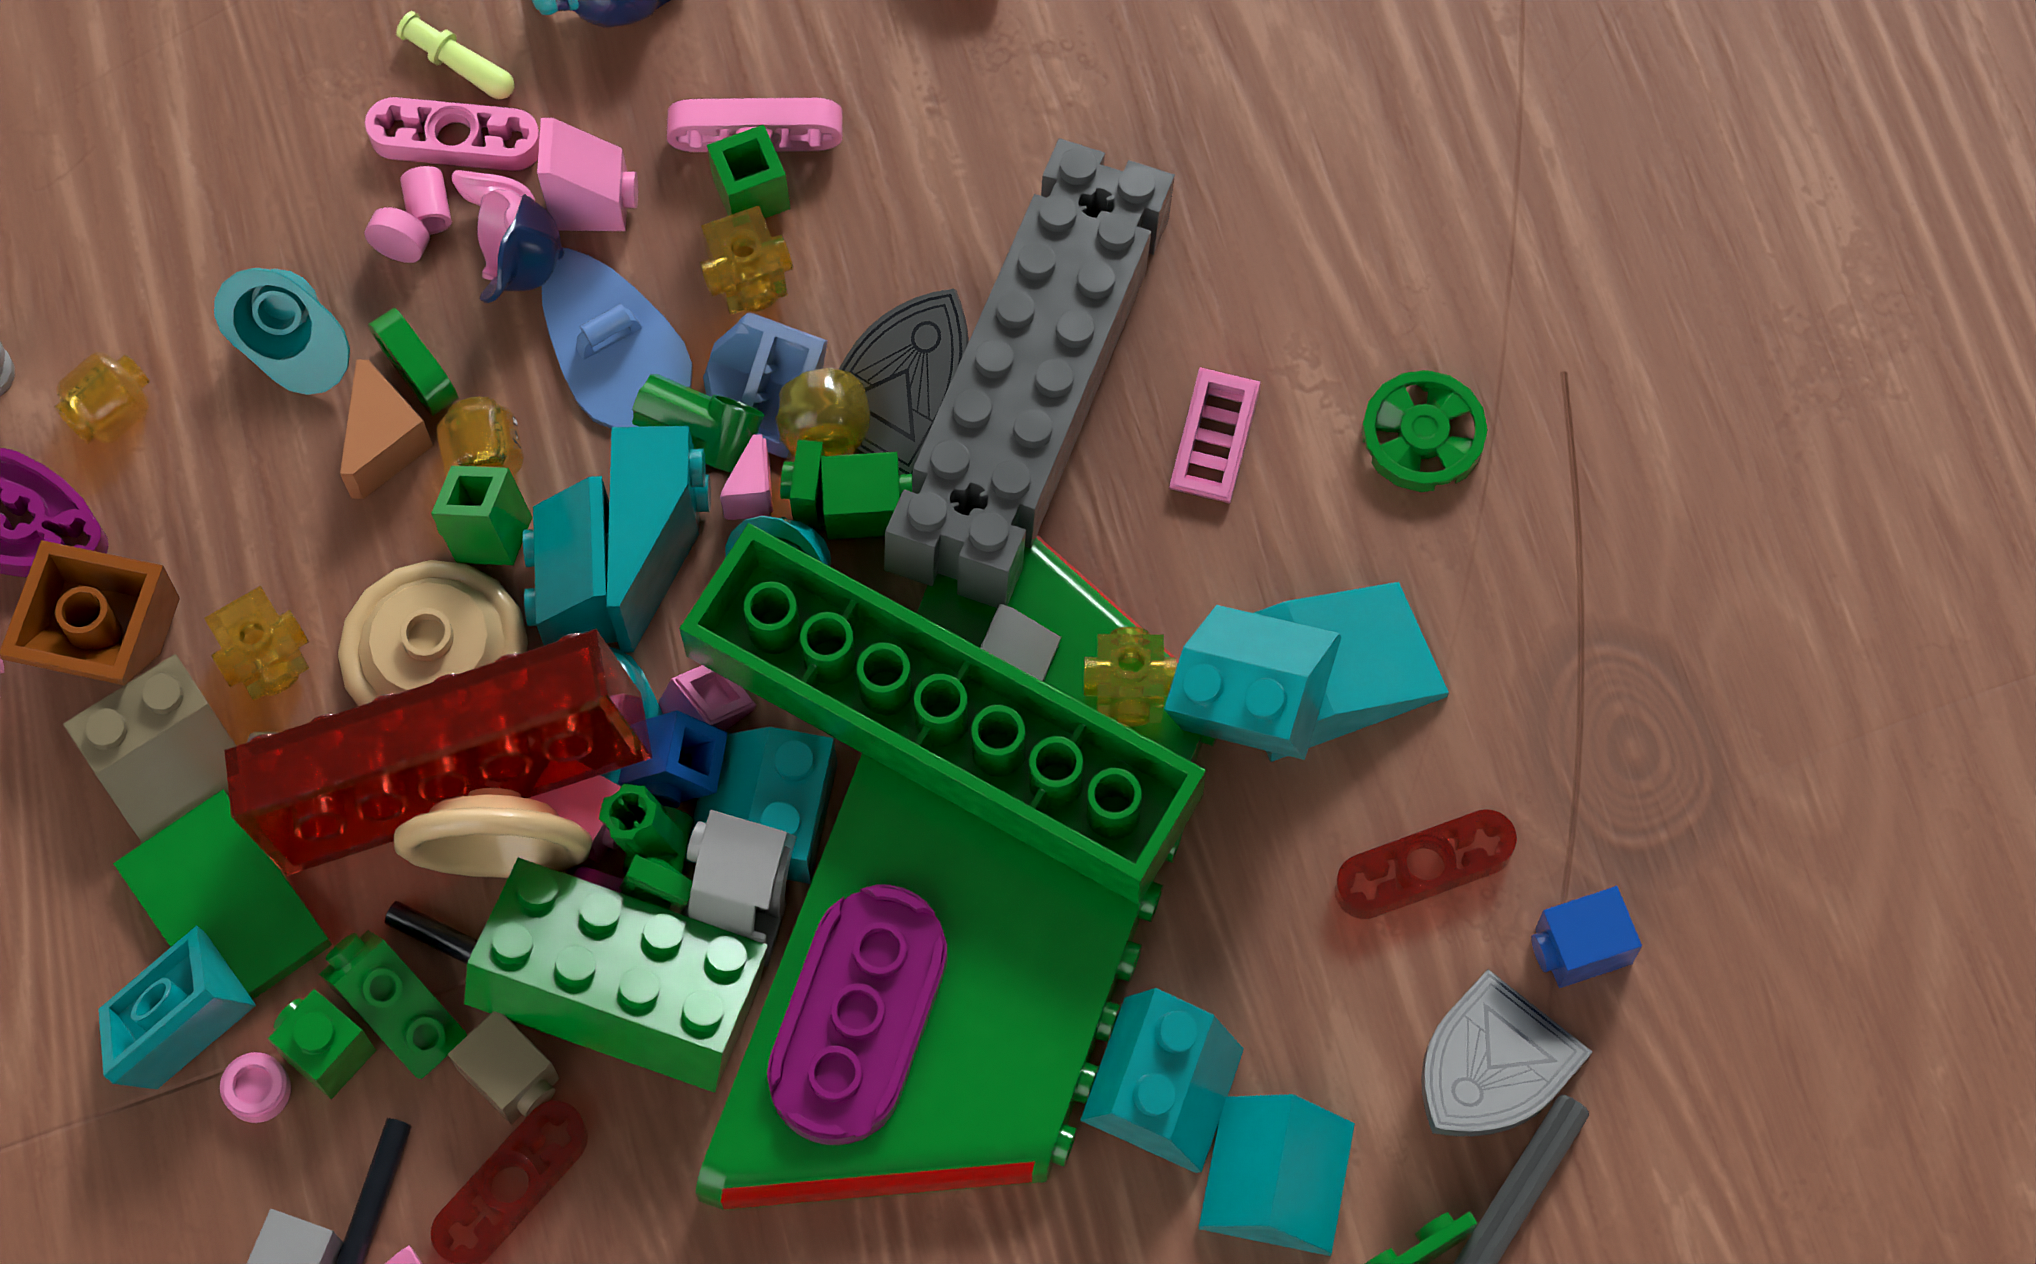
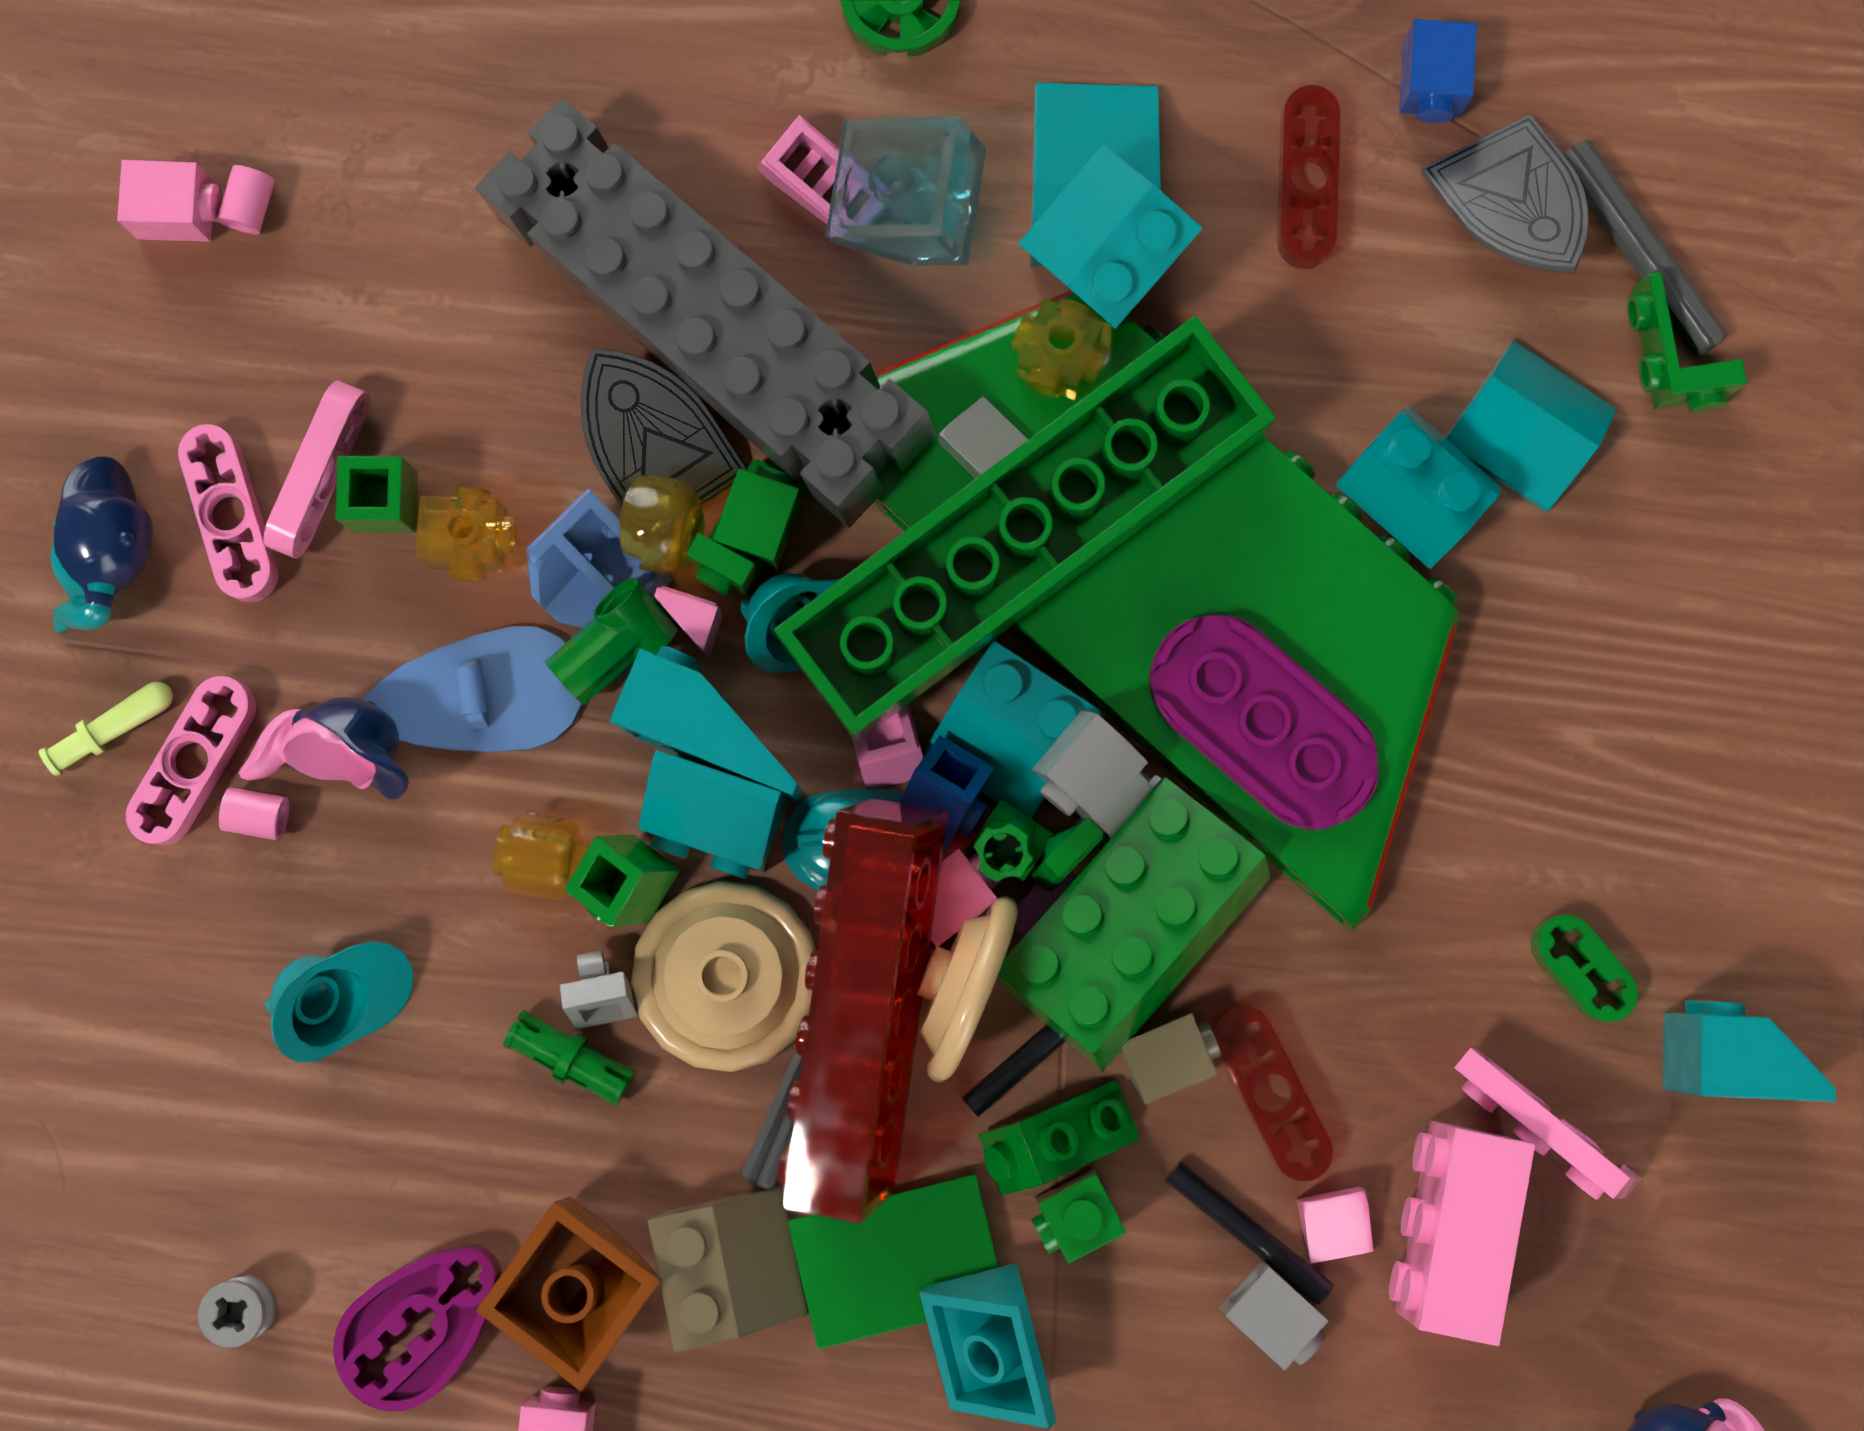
camera: 65 degrees left, 15 degrees up
clear yellow head [54,352,150,444] -> none
clear yellow brick [204,586,310,701] -> none
bright pink tile [220,1052,291,1123] -> none
nougat slope [340,359,433,499] -> none
bright pink tile [364,207,430,263] -> none
green beam [368,308,459,416] -> none
bright pink slope [537,118,638,231] -> none
none -> bright pink beam [178,424,279,603]
none -> green pin [503,1010,636,1107]
none -> light grey tile [559,950,639,1030]
none -> clear light blue slope [825,116,986,266]

